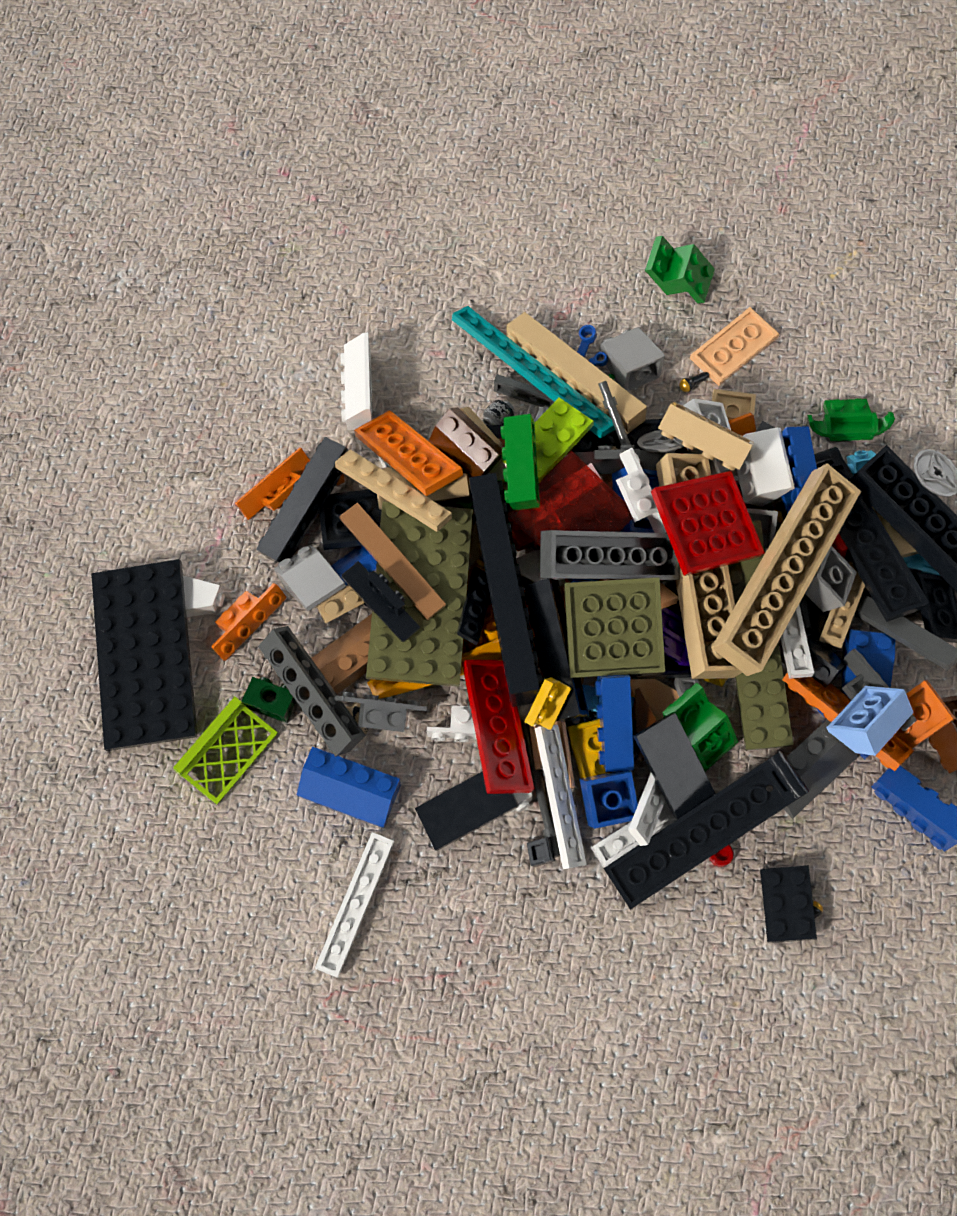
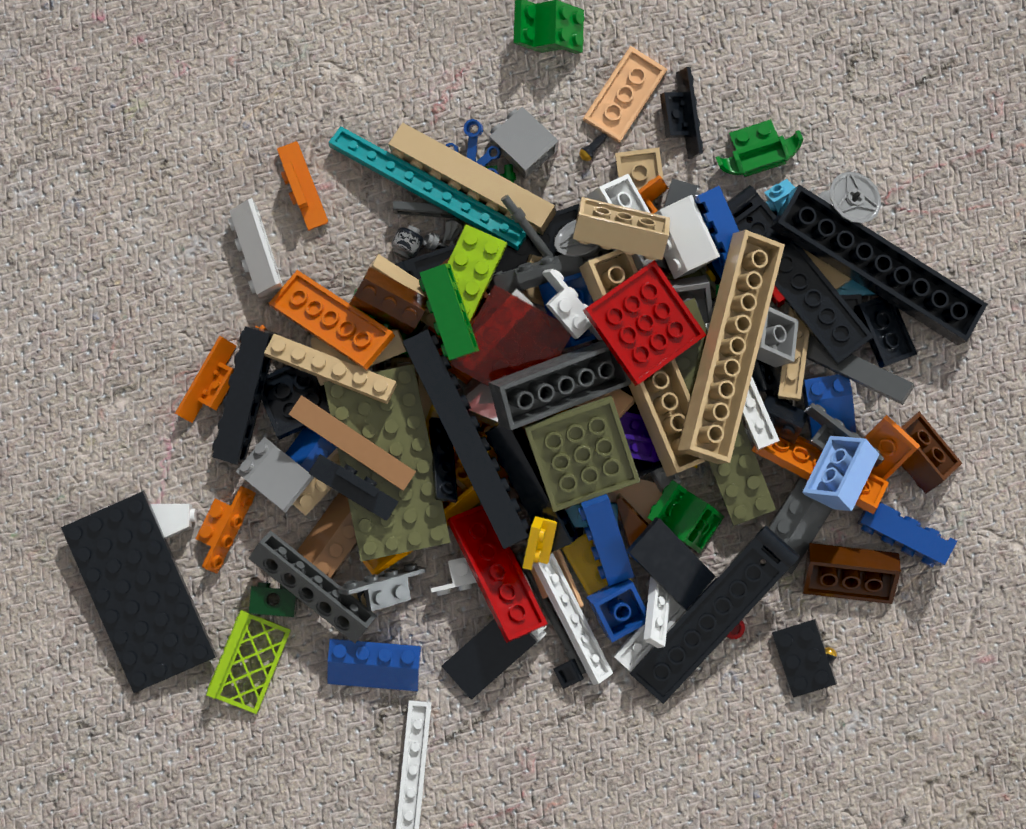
camera: 15 degrees left, 15 degrees up
none -> orange bracket [277,141,329,231]
none -> black bracket [660,67,703,159]
none -> reddish brown slope [803,543,901,604]

